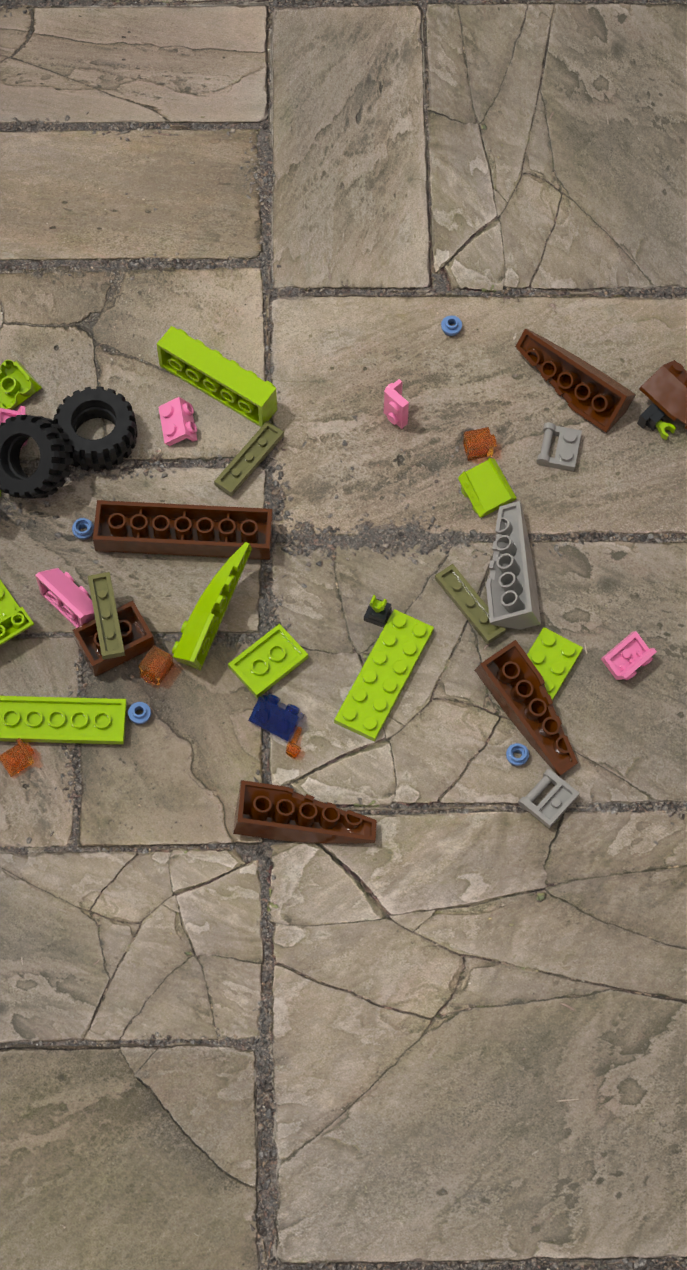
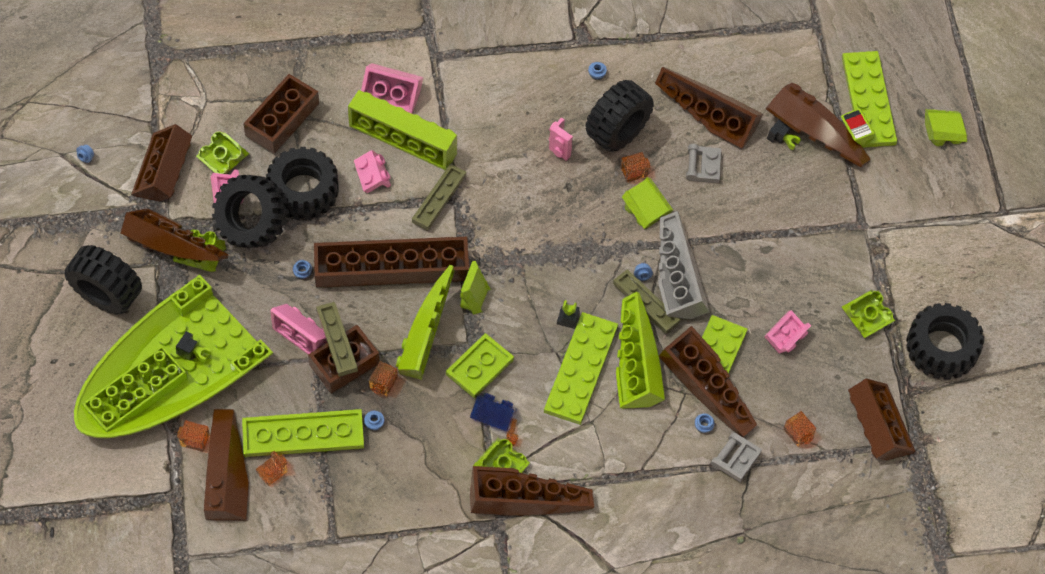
camera: 10 degrees left, 5 degrees down
none -> reddish brown brick [243,74,319,154]
none -> bright pink slope [361,63,423,114]
none -> lime slope [460,261,491,315]
none -> lime slope [473,438,530,473]
none -> black tyre [585,80,654,152]
none -> lime wedge [616,292,665,409]
none -> medium blue plate [634,263,653,281]
none -> clear orange brick [783,411,816,447]

